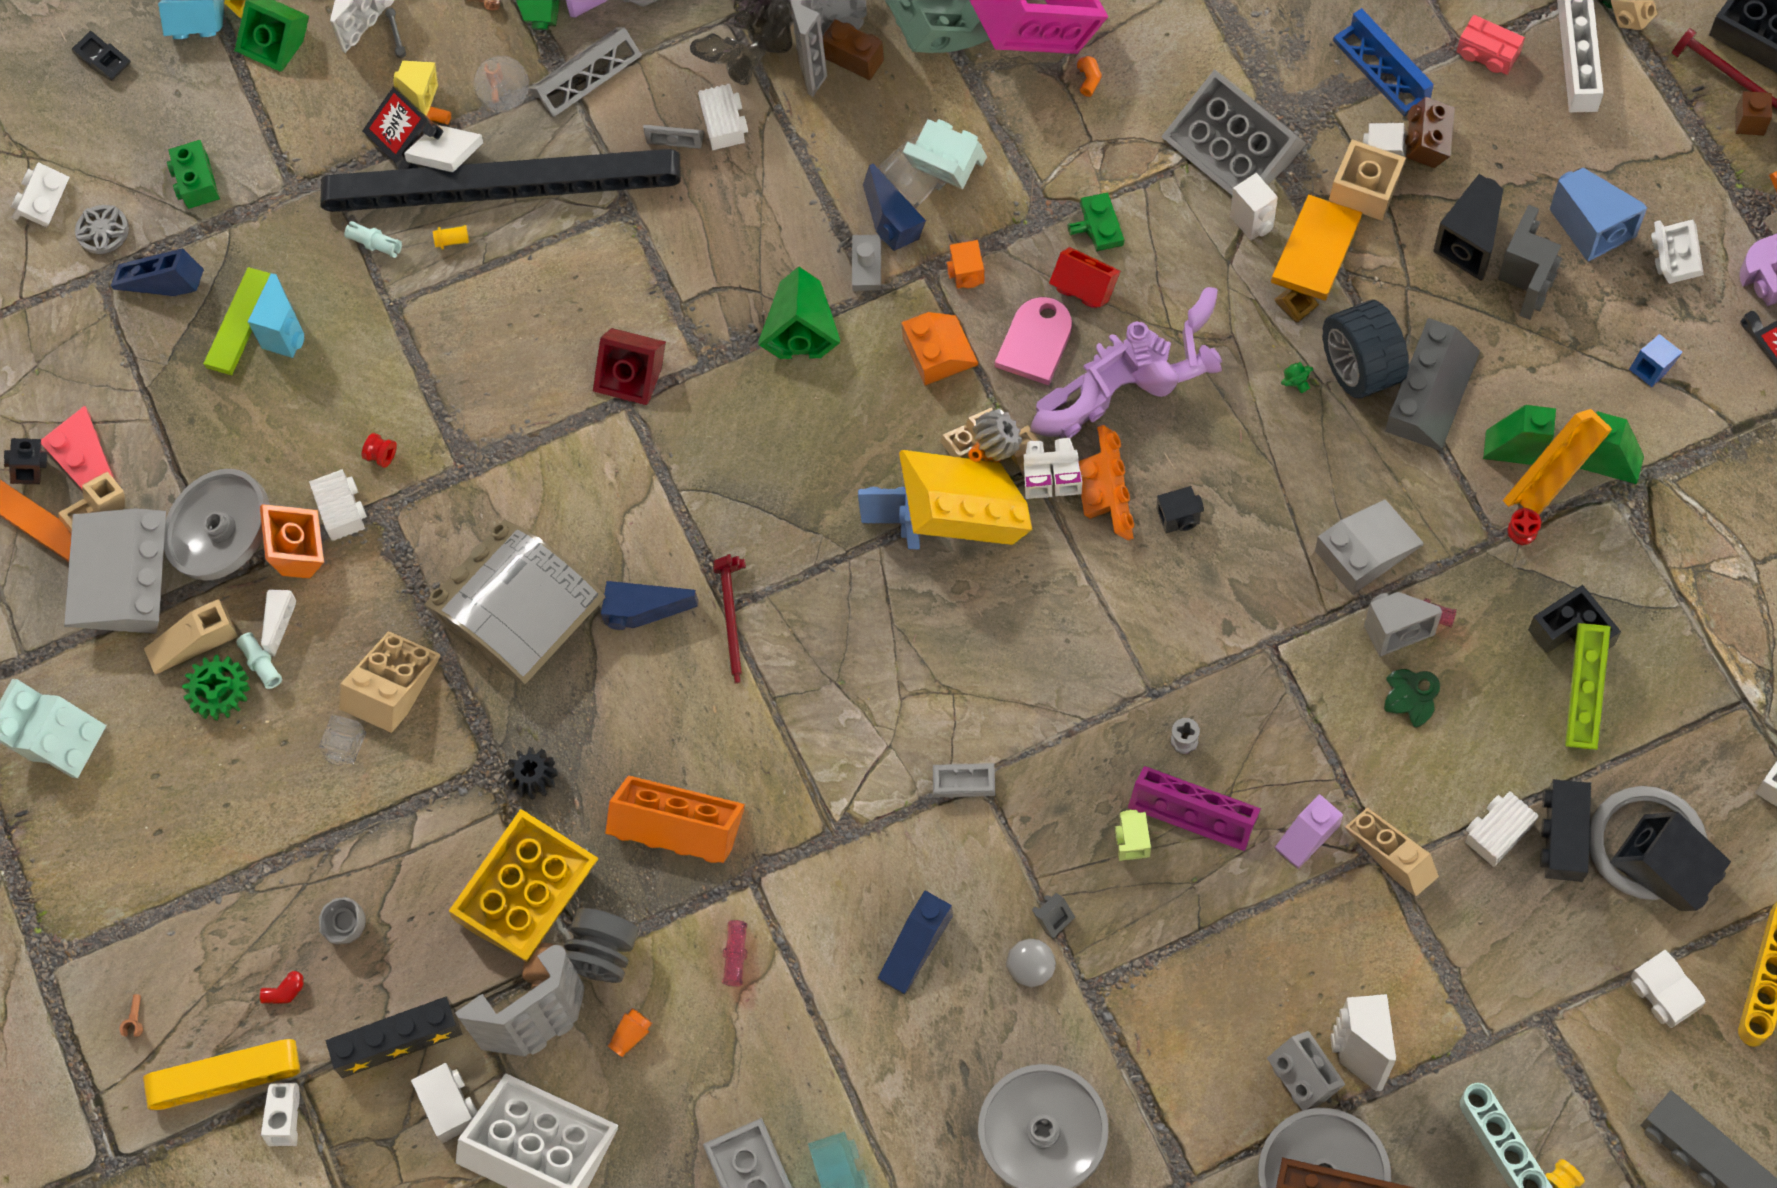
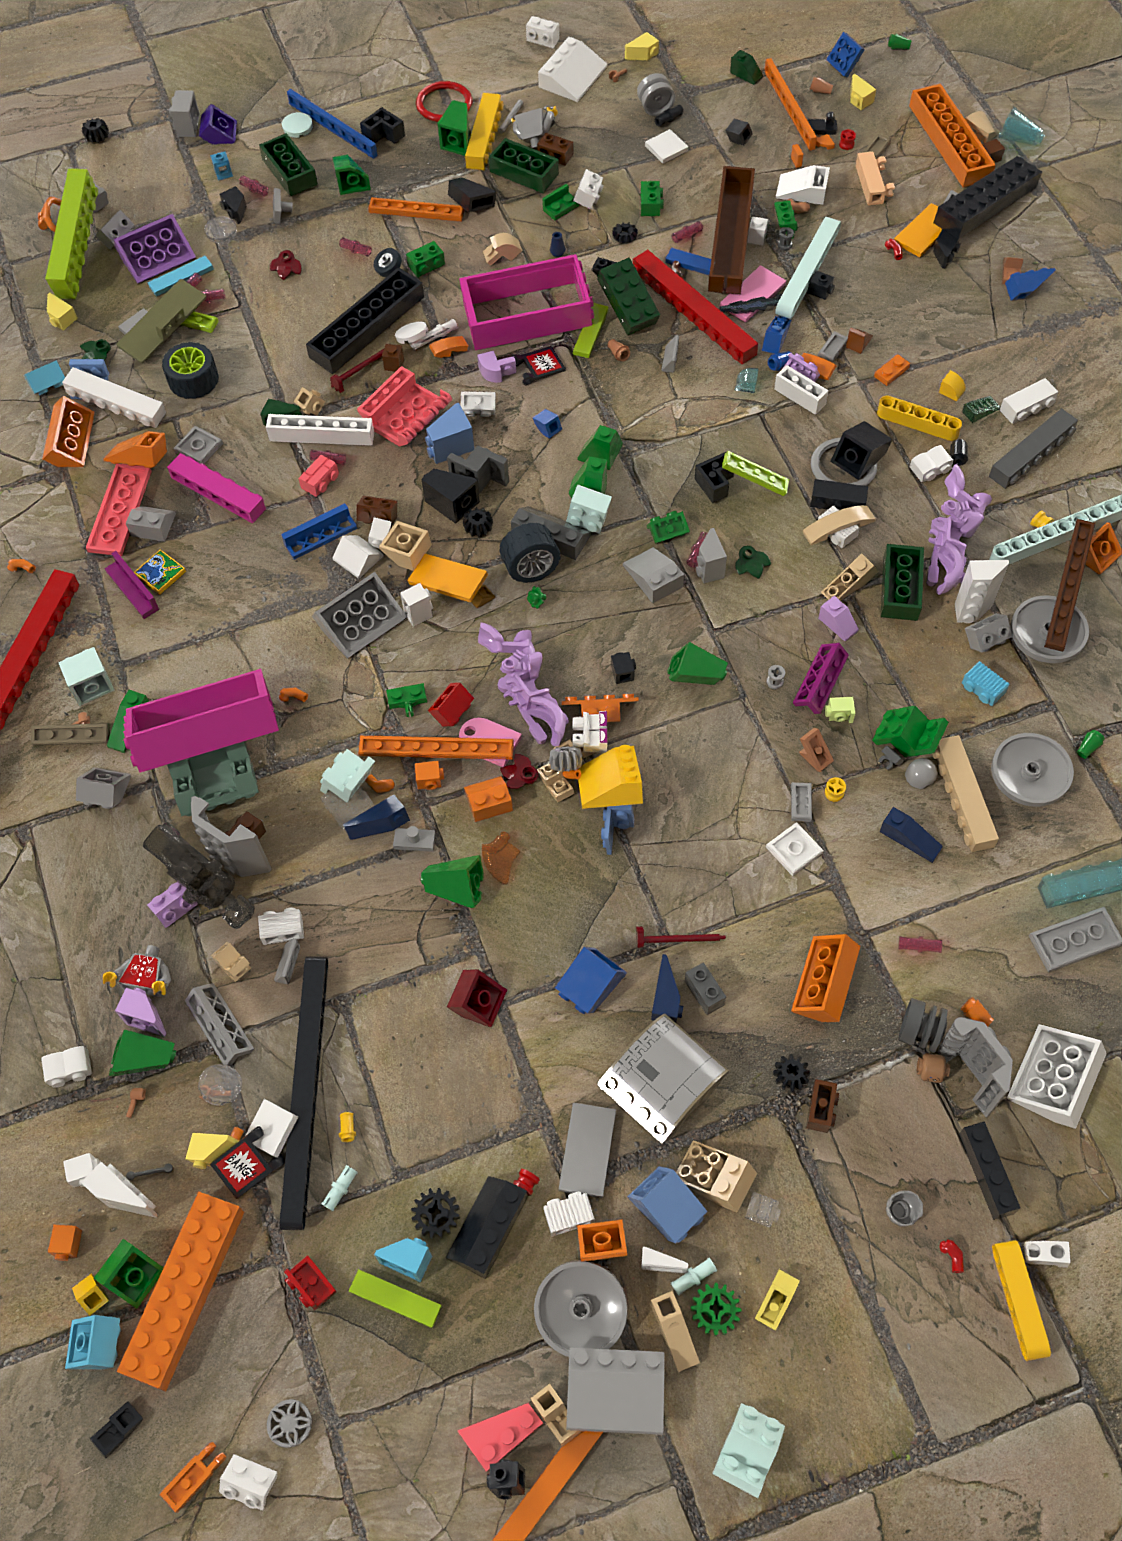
camera: 90 degrees left, 5 degrees down
dark blue slope [110,248,204,296] -> none
nougat hand [119,994,143,1037] -> none
green brick [167,140,220,209] -> none
white brick [411,1063,478,1143] -> none
yellow slope [449,809,598,962] -> none
light orange fence [1502,409,1613,515] -> none
red wheel [1507,508,1541,545] -> none
none -> orange brick [117,1191,245,1392]
none -> orange hinge [160,1442,226,1513]
none -> tan brick [211,942,251,982]
none -> red bracket [284,1255,337,1311]
none -> clear pink pin [309,449,346,465]
none -> white slope [333,535,384,579]
none -> coral slope [357,366,452,447]
none -> orange tile [358,735,514,760]
none -> orange arm [365,774,395,793]
none -> black gear [411,1188,460,1239]
none -> black slope [446,1176,528,1279]
none -> black gear [462,507,493,538]
none -> clear orange arm [482,831,520,885]
none -> dark red plate [500,754,538,789]
none -> blue slope [555,947,627,1014]
none -> light grey tile [559,1103,616,1198]
none -> light aqua brick [566,485,612,534]
none -> medium blue slope [627,1166,707,1243]
none -> green bracket [646,511,690,544]
none -> green slope [667,642,728,685]
none -> dark grey brick [684,962,726,1015]
none -> light yellow slope [755,1269,800,1331]
none -> white tile [766,822,823,876]
none -> nougat slope [799,728,834,772]
none -> tan slope [803,506,876,545]
none -> reddish brown brick [806,1079,839,1133]
none -> yellow wheel [825,777,846,802]
none -> green bracket [872,706,949,757]
none -> dark green brick [880,544,924,621]
none -> lavender piece [926,464,992,595]
none -> tan brick [932,735,999,852]
none -> black brick [950,439,968,466]
none -> medium azure brick [962,661,1010,706]

